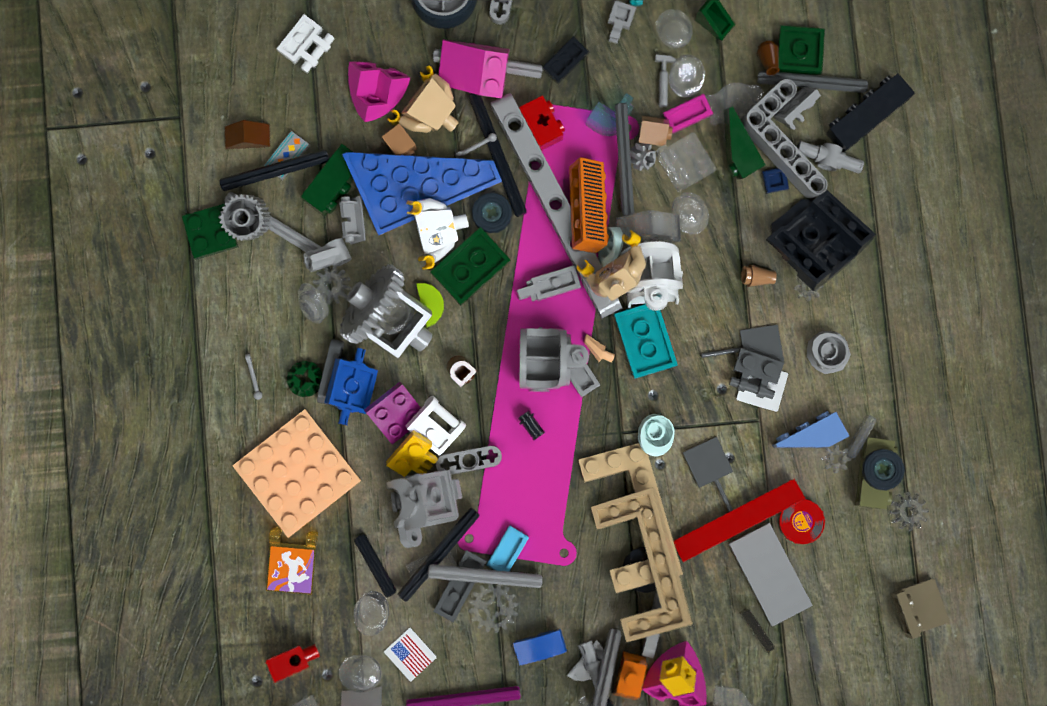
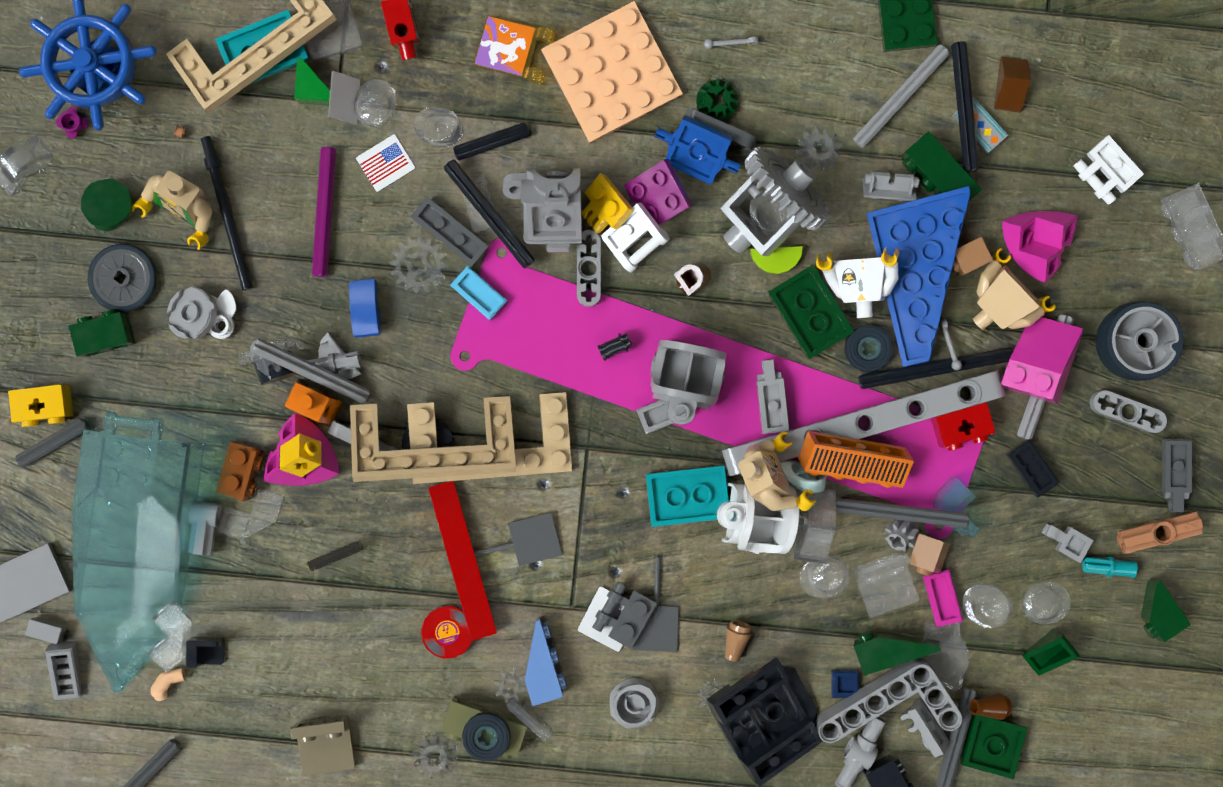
camera: 100 degrees right, 5 degrees up
light grey brick [219,194,271,241] -> none
clear hat [298,283,329,324] -> none
light grey piece [303,238,352,272] -> none
light grey axle [428,564,543,588] -> none
light nougat bar [584,334,615,362] -> none
light aqua hat [638,413,675,457] -> none
light grey piece [655,55,677,107] -> none
light grey tile [729,523,813,627] -> none

